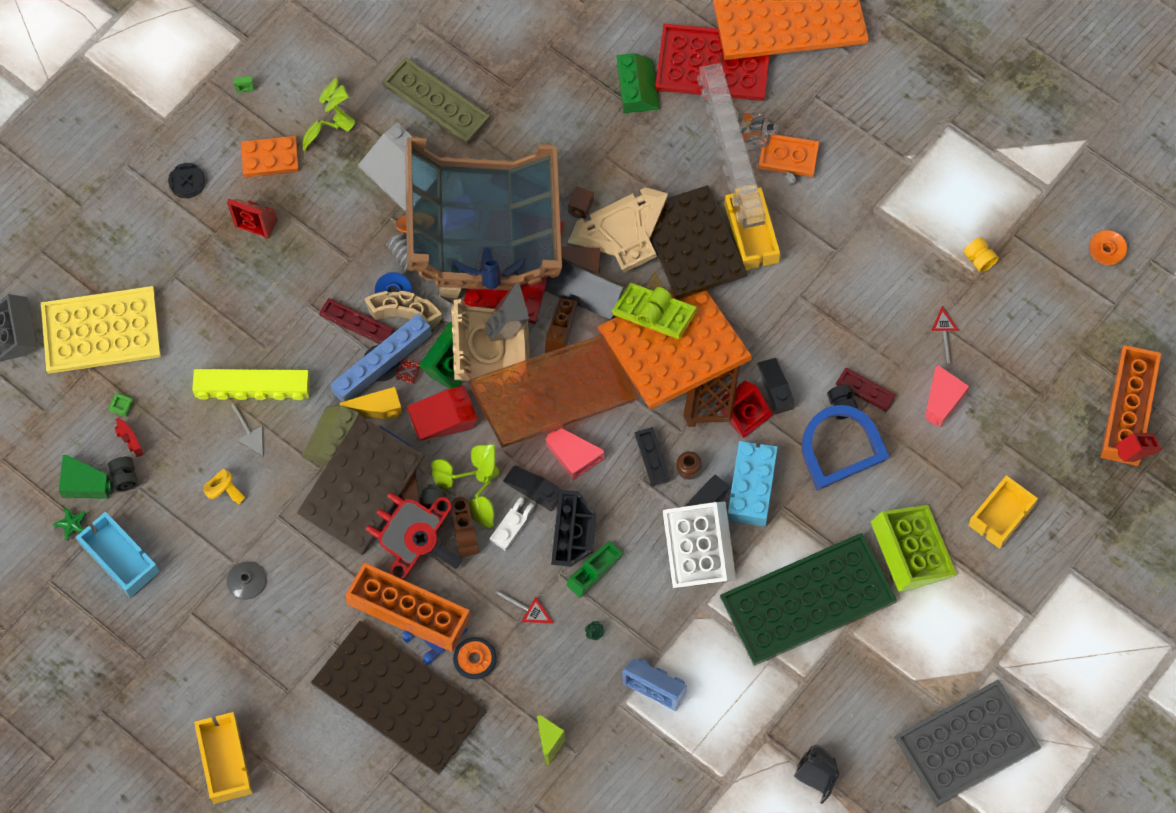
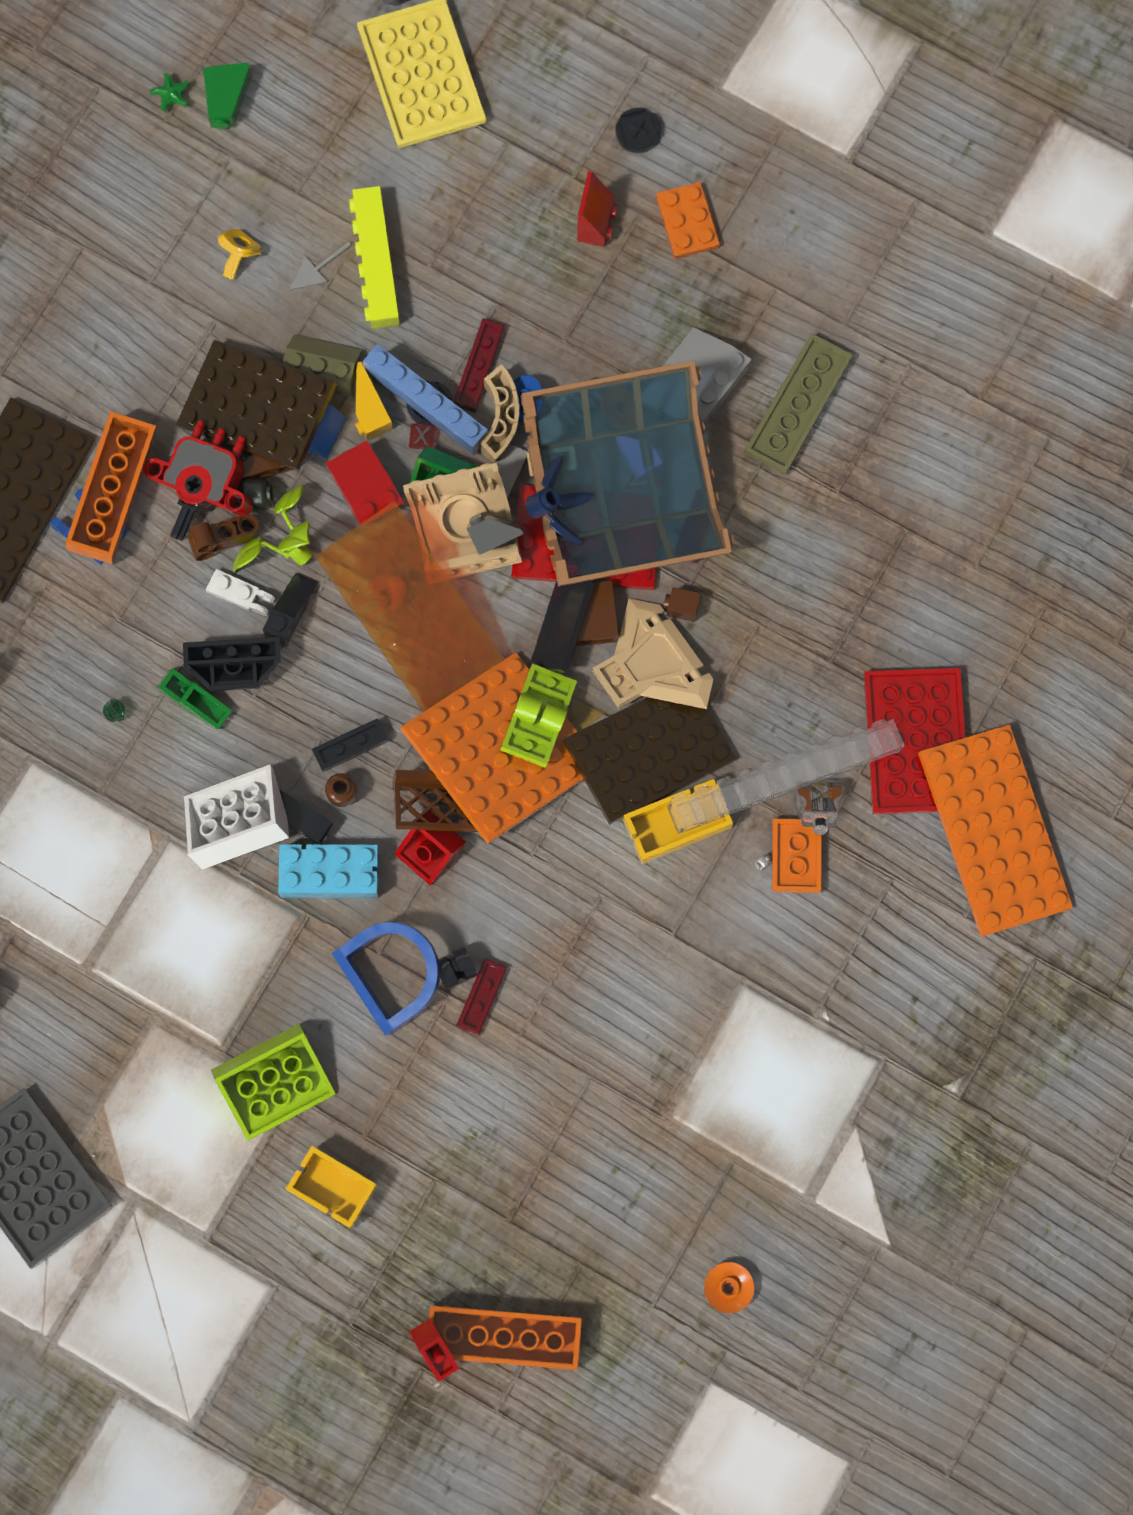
camera: 75 degrees right, 10 degrees up
medium azure piece [76,511,160,598] -> none
bright green tile [108,393,134,418] -> none
pearl dark grey wheel [108,456,139,492] -> none
red slope [115,418,144,457] -> none
dark grey dish [227,562,266,600] -> none
bright green tile [234,76,255,93] -> none
lime plant [302,77,355,152] -> none
wheel [453,637,497,679] -> none
piece [496,591,554,624] -> none
reddish brown slope [545,297,578,357] -> none
coral slope [546,428,605,480] -> none
green slope [617,53,660,114] -> none
medium blue slope [622,658,687,711] -> none
dark green plate [720,533,897,666] -> none
black slope [757,358,794,415] -> none
coral slope [925,365,969,427] -> none
piece [931,306,959,364] -> none
yellow wheel [963,237,999,273] -> none

